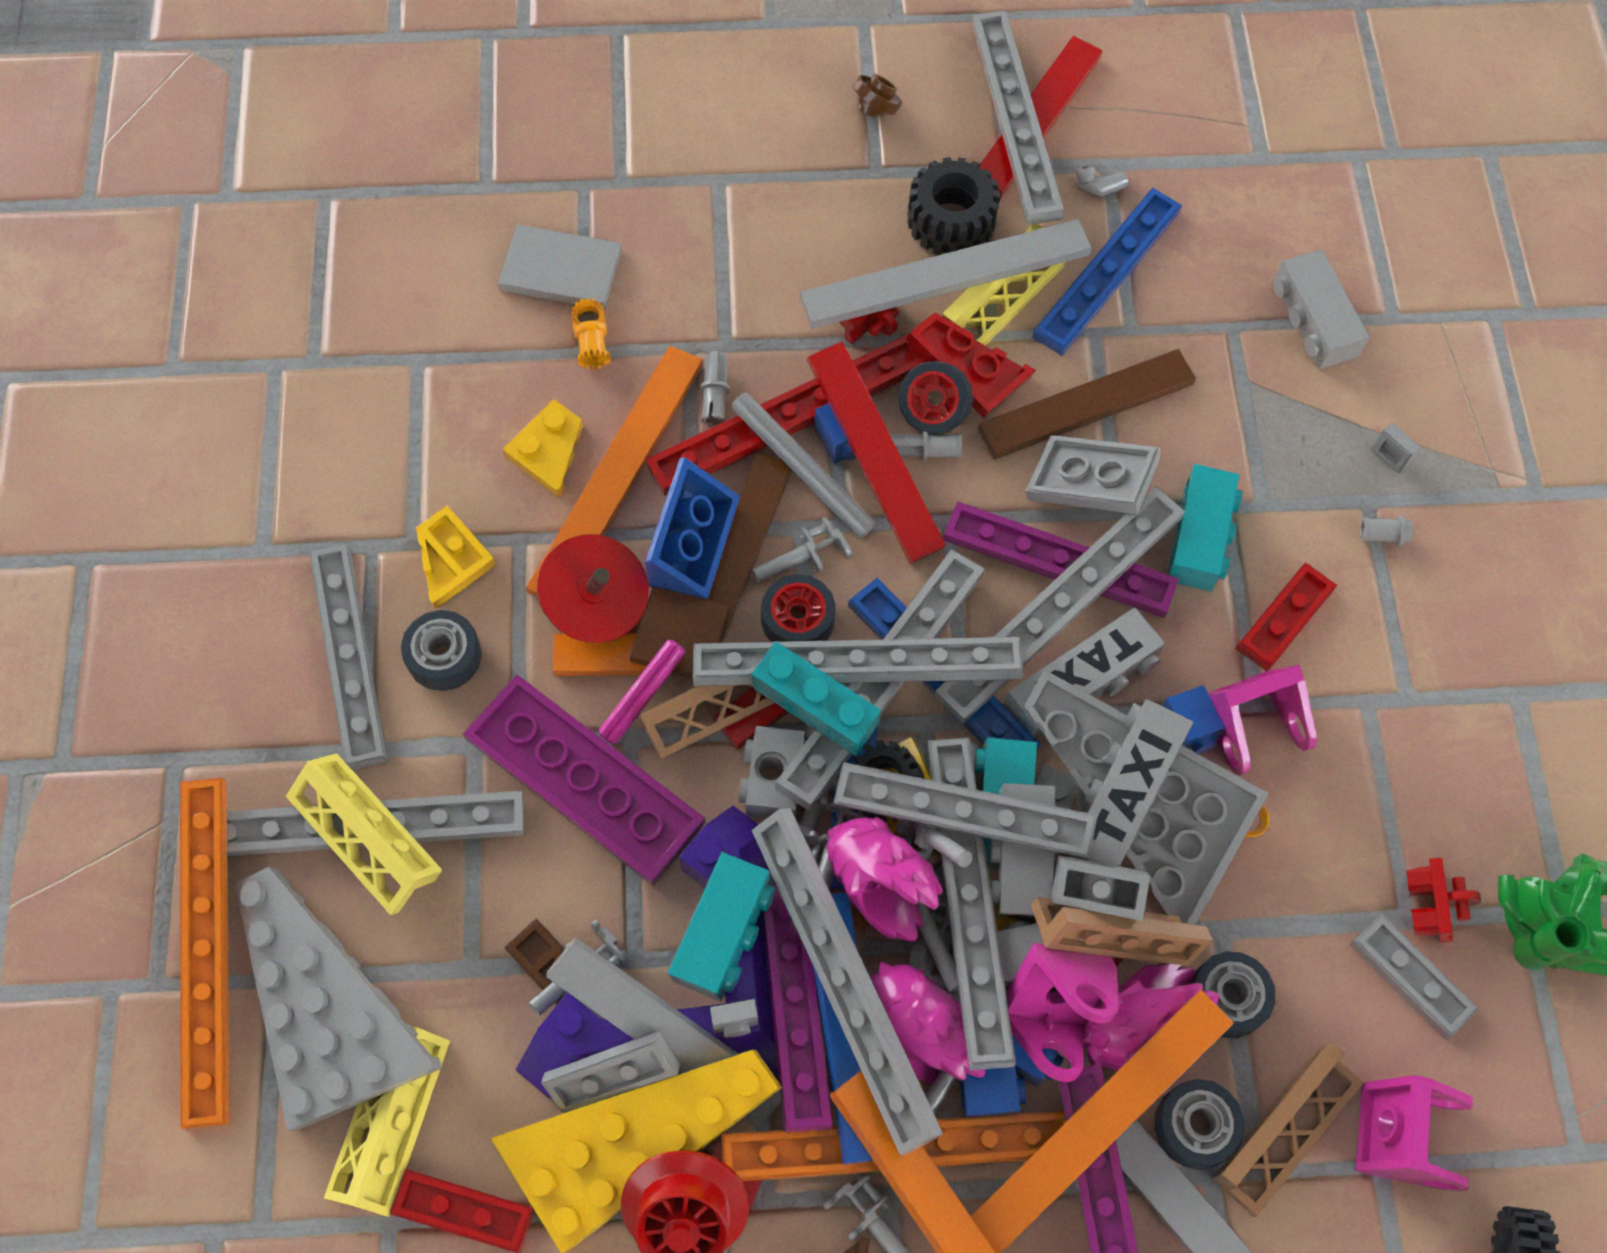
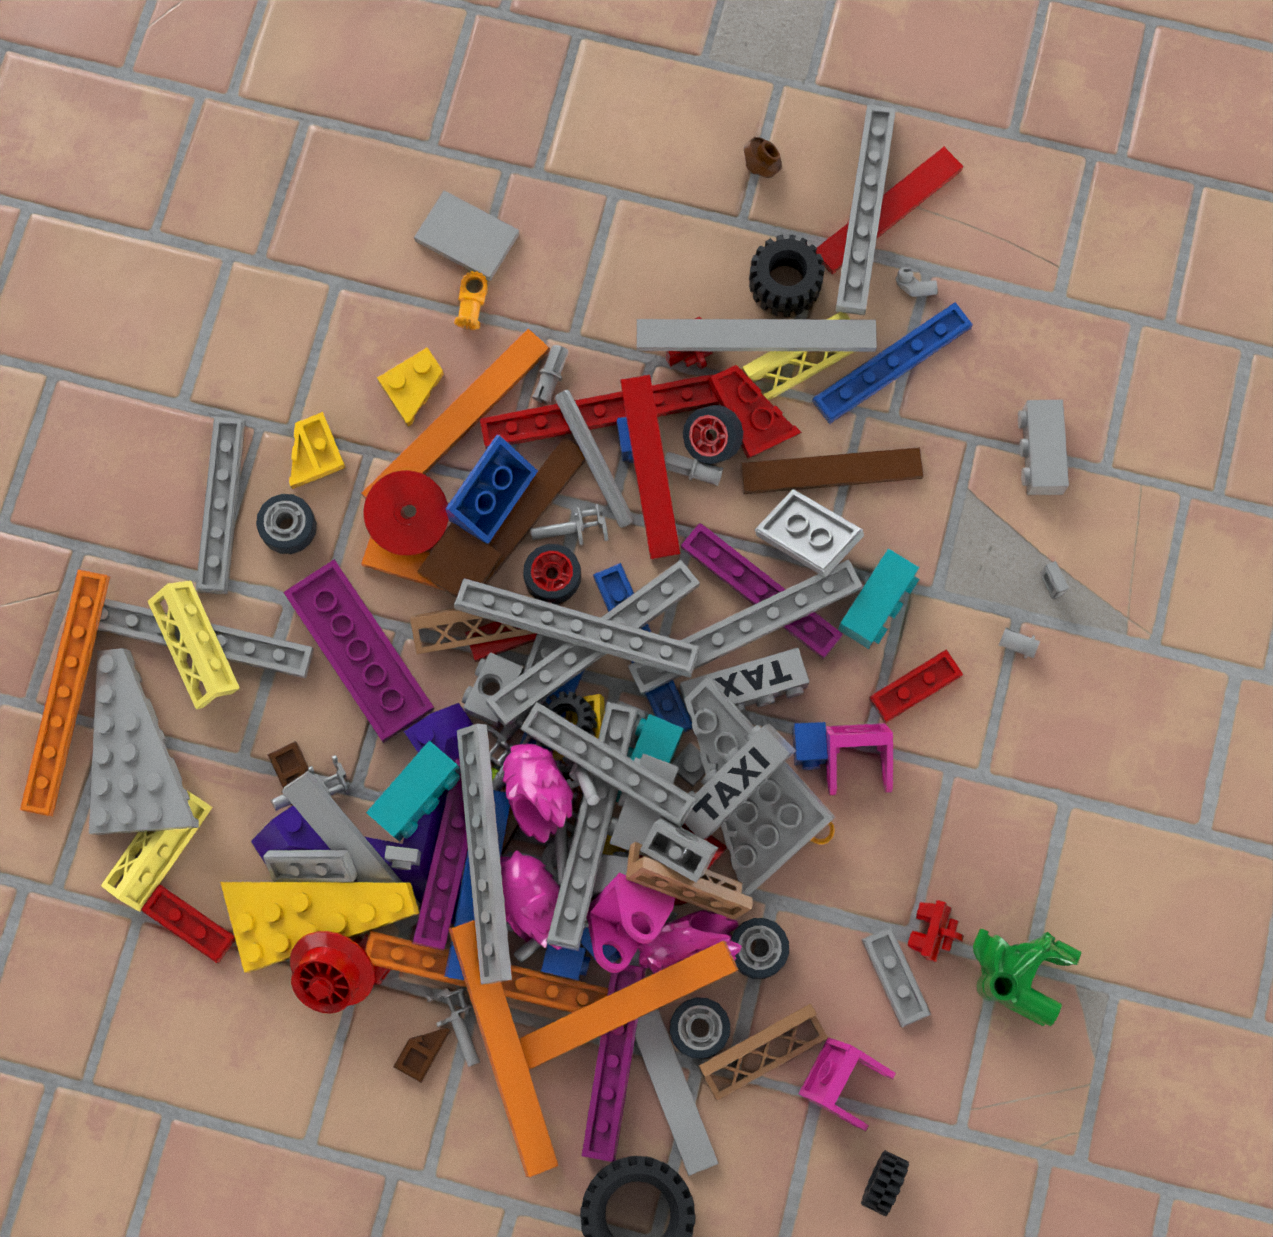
camera: 20 degrees right, 10 degrees up
dark pink axle [598,640,686,744] -> none
teal brick [751,641,881,756] -> none

